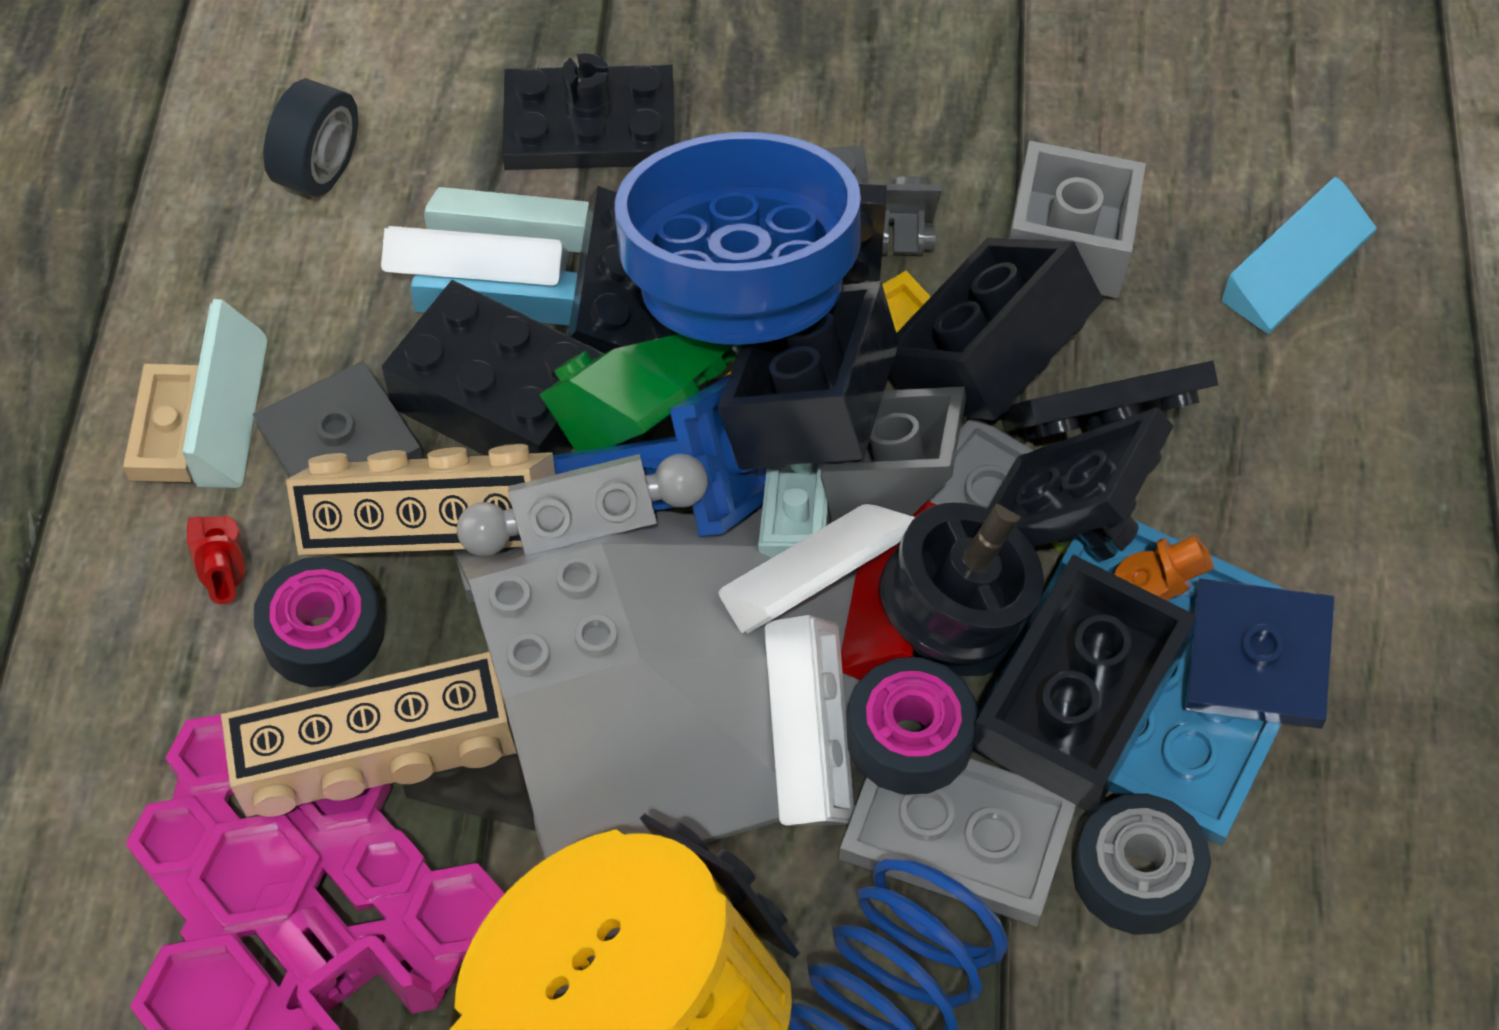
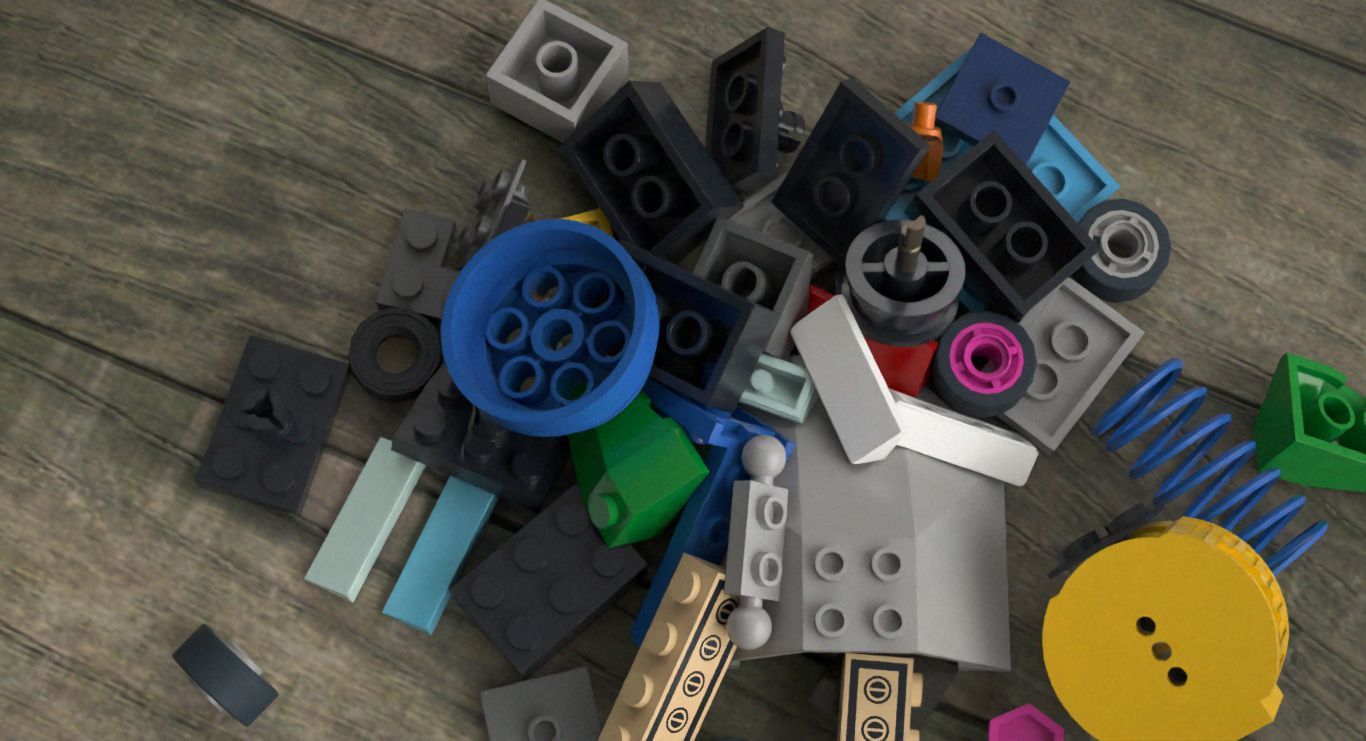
camera: 75 degrees left, 15 degrees up
white slope [381,226,570,286] -> none

